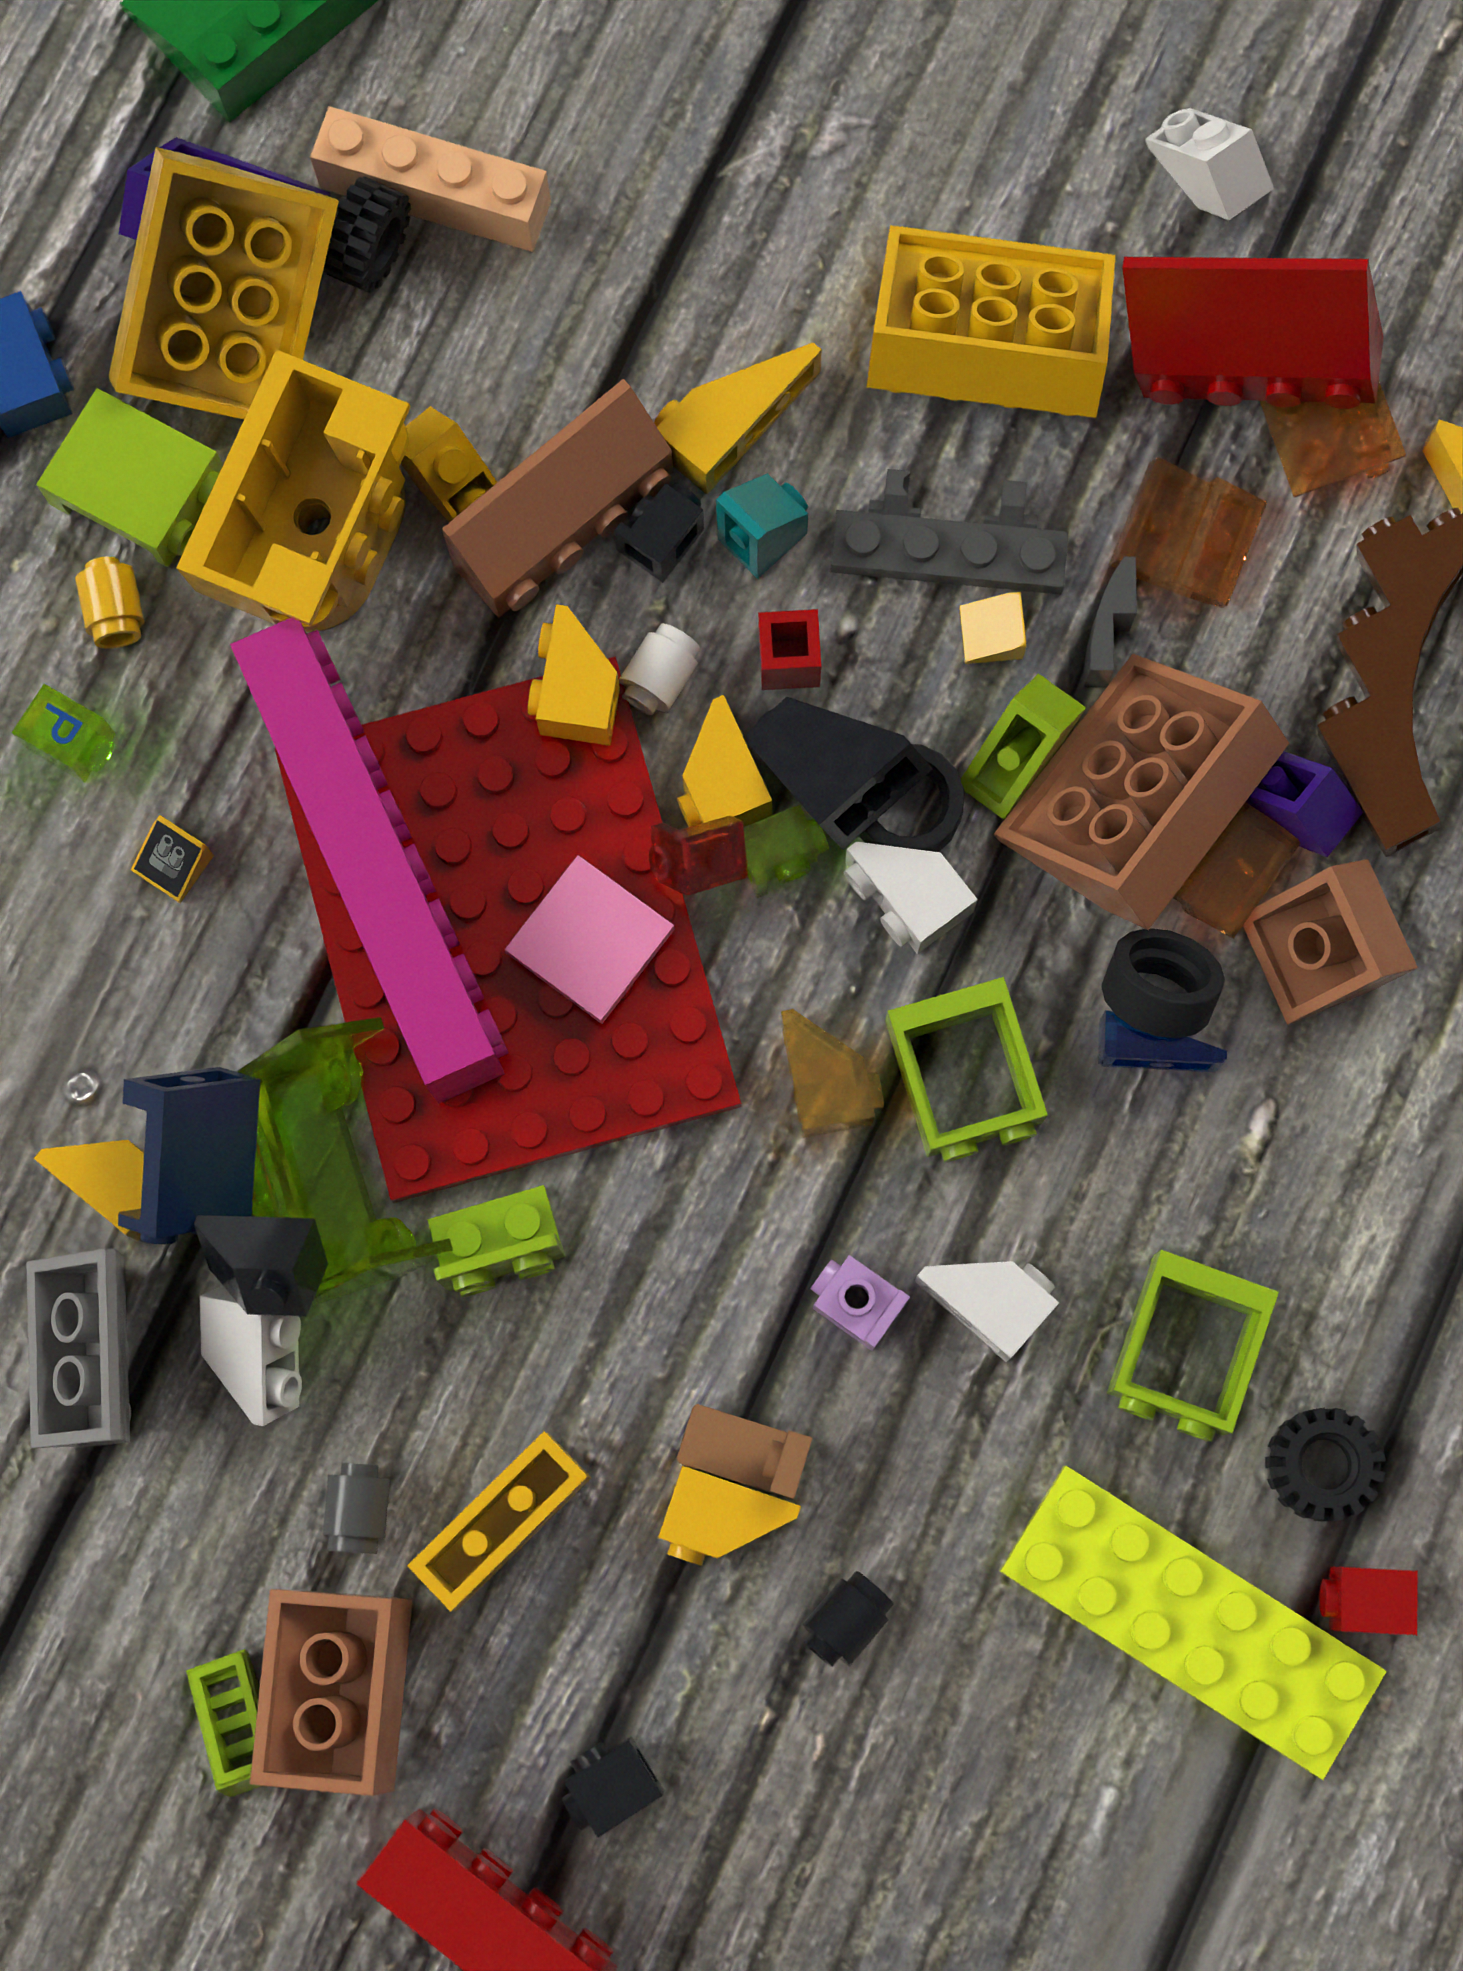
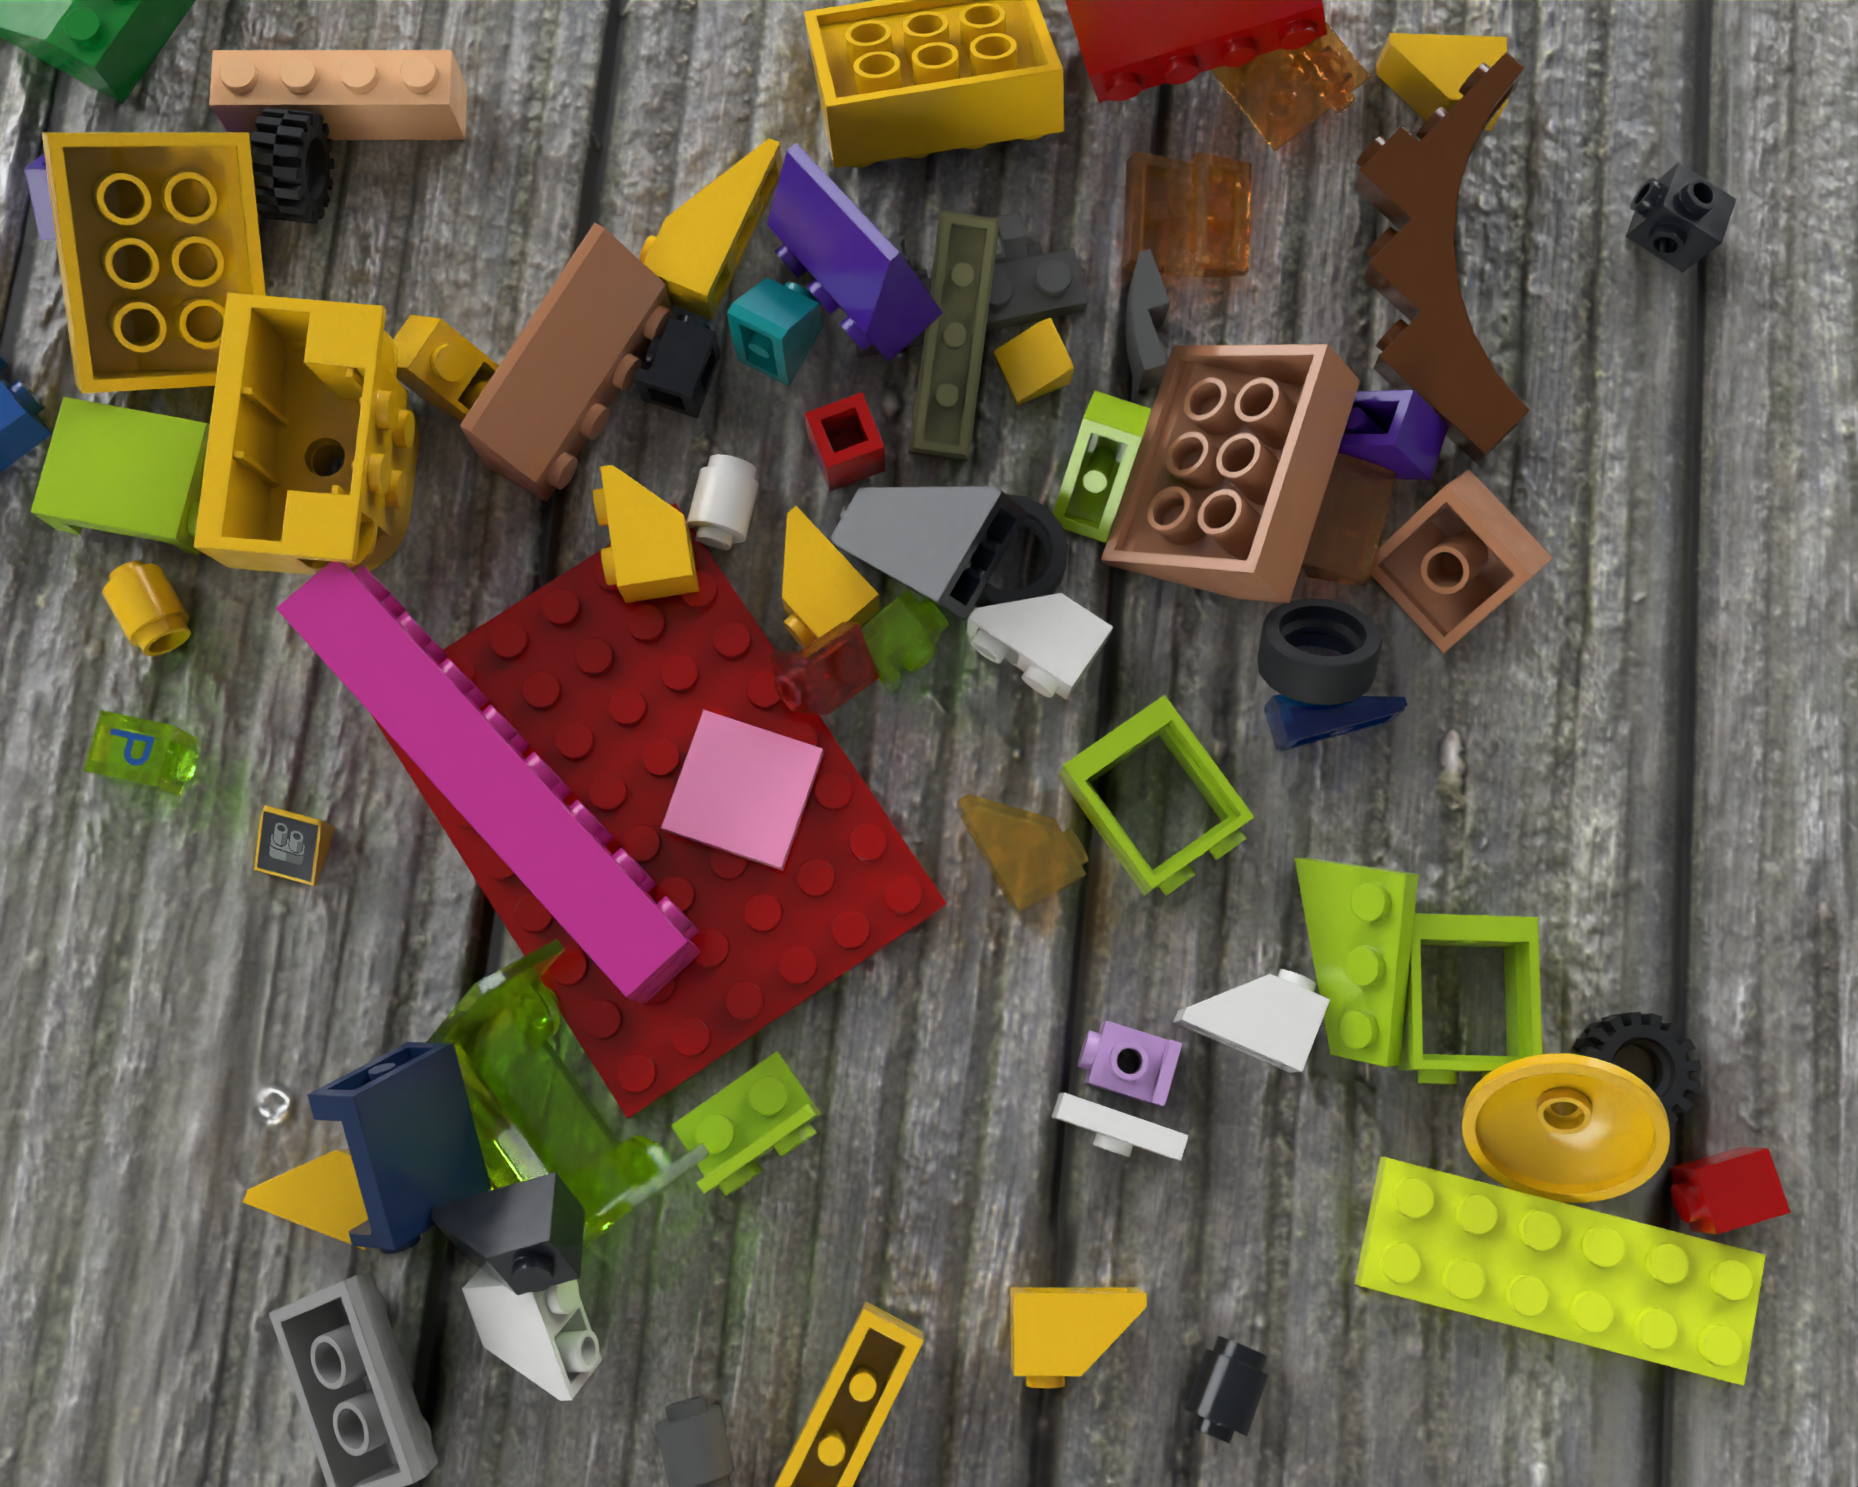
camera: 25 degrees left, 0 degrees up
medium nougat bracket [677,1404,813,1500] -> none
none -> dark purple slope [767,143,943,362]
none -> olive tile [908,210,1000,462]
none -> white plate [1052,1092,1189,1161]
none -> lime wing [1294,858,1419,1067]
none -> yellow dish [1462,1053,1670,1203]

